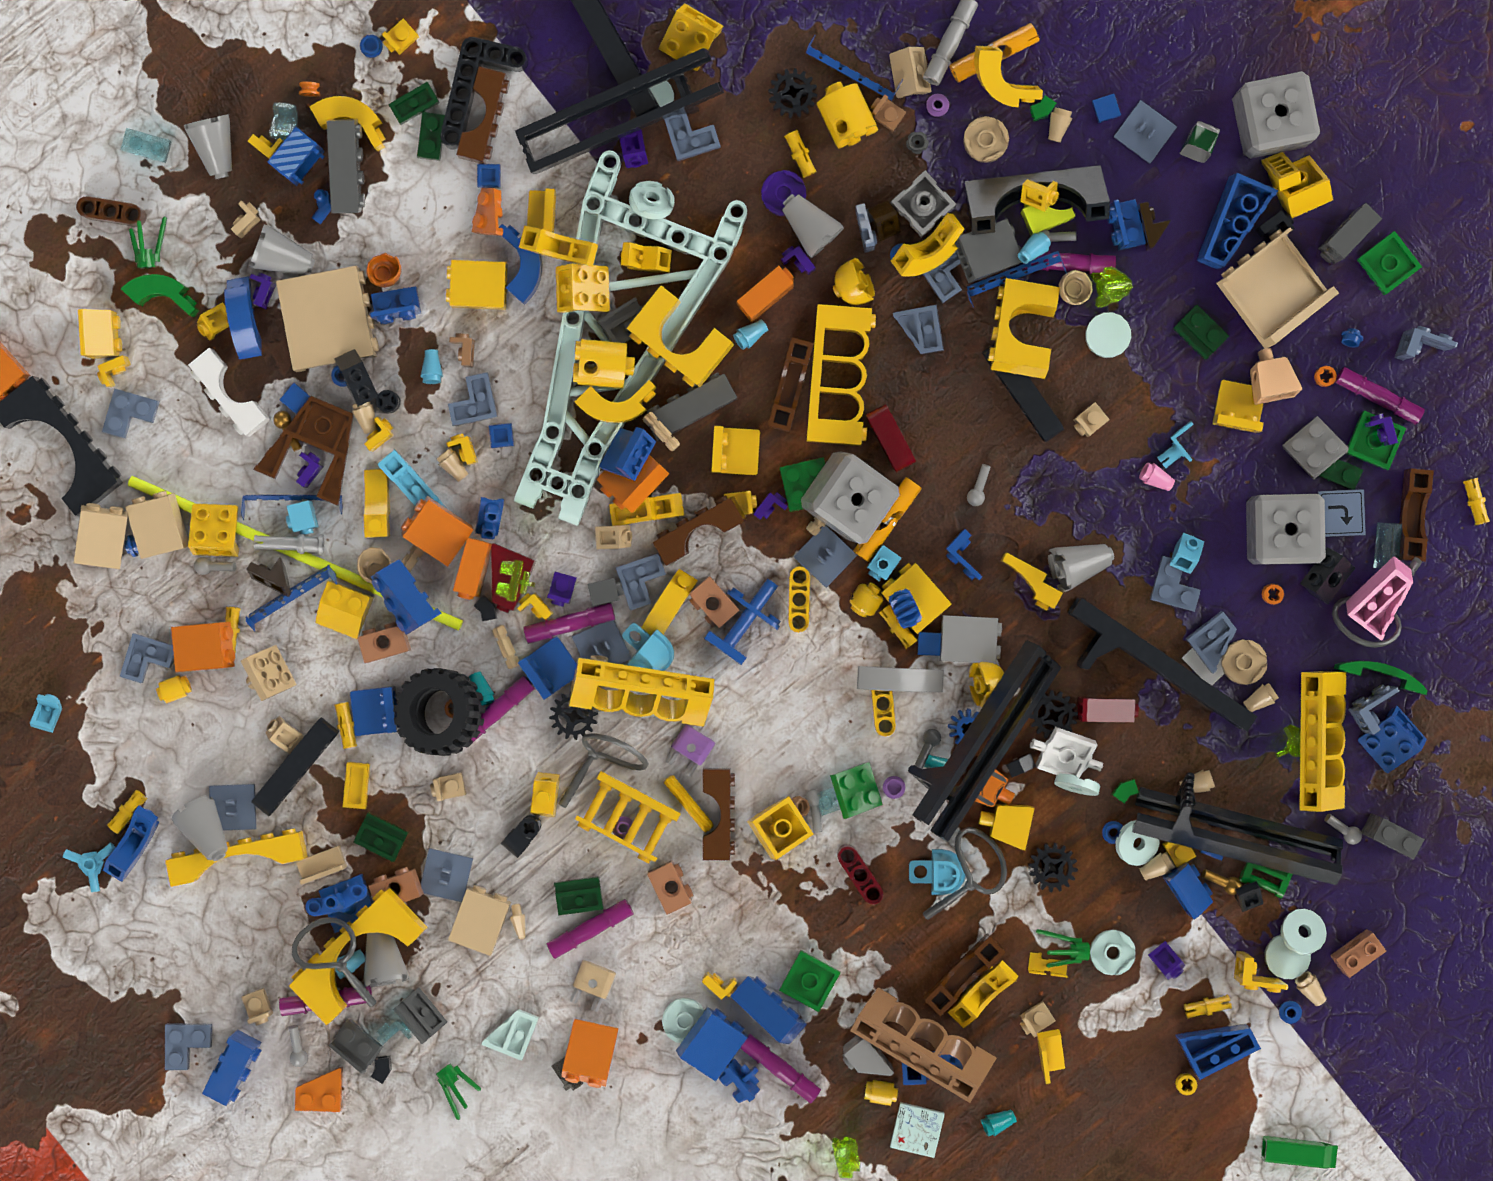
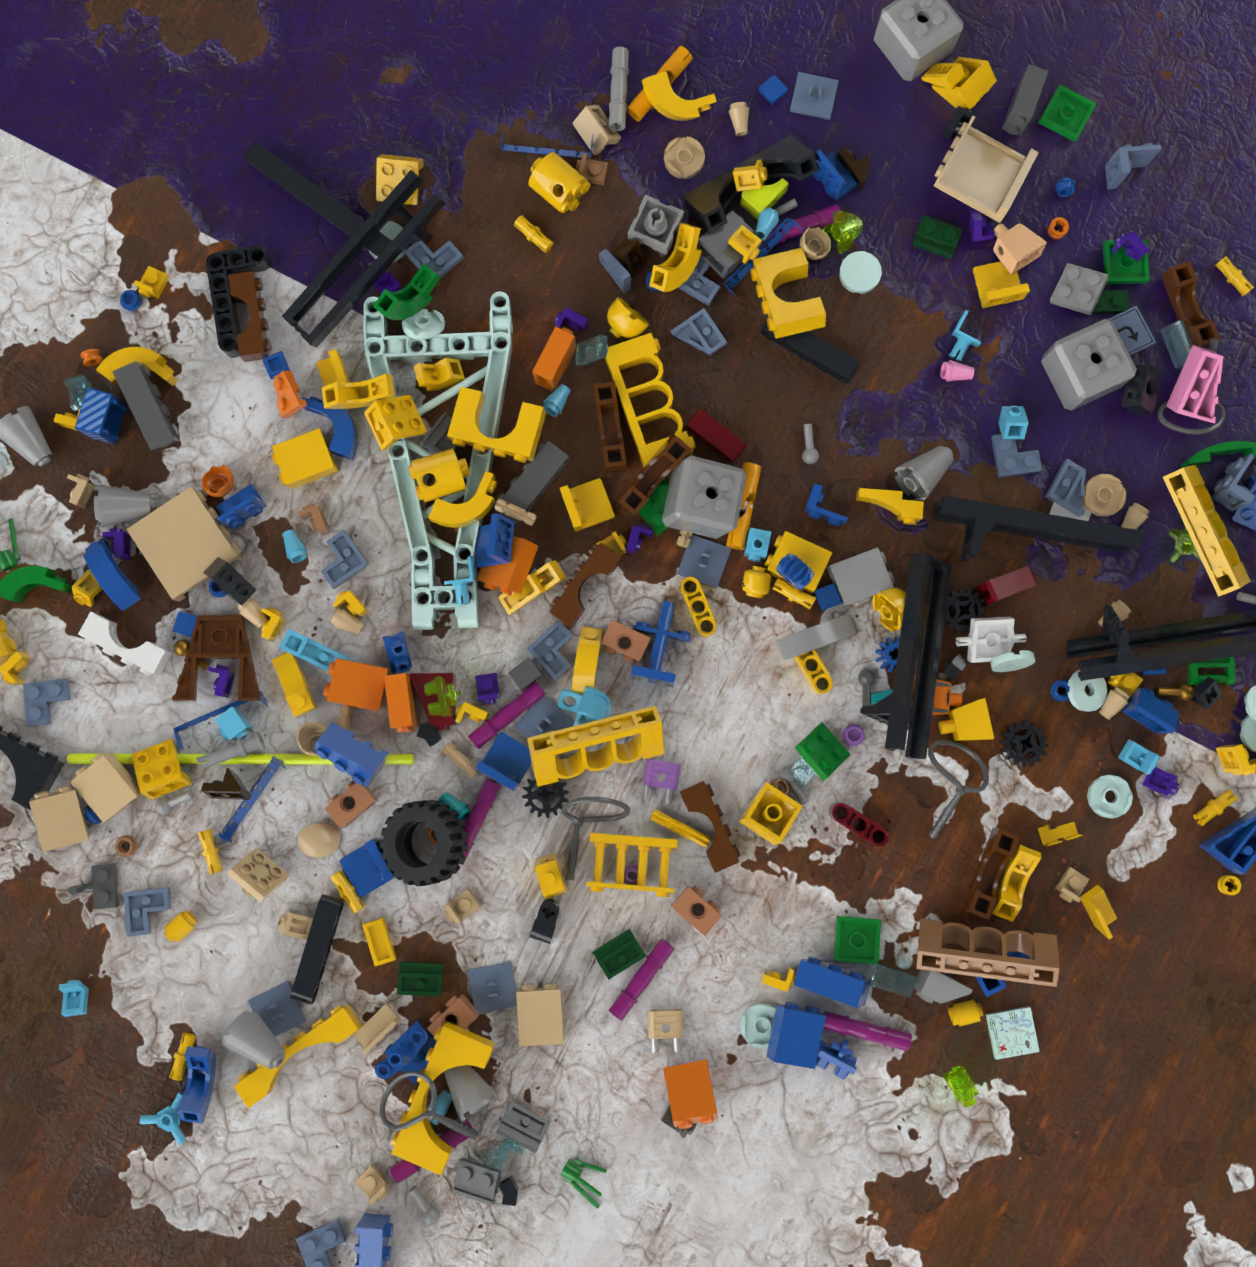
camera: 20 degrees left, 5 degrees down
orange brick [171,622,235,672] -> none
orange wing [295,1067,343,1112] -> none
blue arm [311,189,331,225] -> none
yellow slope [315,581,374,639] -> none
black wheel [376,390,401,413] -> none
dark green plate [388,82,440,125] -> none
dark green plate [417,112,445,161] -> none
light aqua wing [481,1009,539,1061] -> none
blue tile [489,423,514,448] -> none
tan bar [510,904,525,940] -> none
tan bracket [595,525,632,549] -> none
dark purple tile [761,170,806,216] -> none
black gear [768,68,818,119] -> none
light grey cone [782,194,844,258] -> none
dark grey plate [906,132,929,154] -> none
medium azure container [909,849,965,895] -> none
medium lavender plate [926,94,949,117] -> none
teal cone [981,1110,1017,1137] -> none
green piece [1029,95,1057,122] -> none
green plant [1036,929,1090,968] -> none
tan bracket [1073,402,1109,437] -> none
green piece [1111,778,1139,804] -> none
piece [1180,121,1220,163] -> none
blue wedge [1196,173,1279,269] -> none
orange bush [1261,584,1284,605] -> none
magenta piece [1335,367,1425,425] -> none
none -> dark grey plate [68,863,119,910]
none -> medium nougat plate [115,835,138,857]
none -> tan hat [298,823,341,858]
none -> green arch [373,263,441,320]
none -> medium azure bracket [444,556,475,605]
none -> clear light blue plate [576,335,608,366]
none -> reddish brown arch [617,434,692,515]
none -> yellow bracket [728,225,762,264]
none -> clear light blue slope [869,964,916,998]
none -> dark purple bracket [970,208,994,242]
none -> medium azure bracket [1118,739,1160,775]

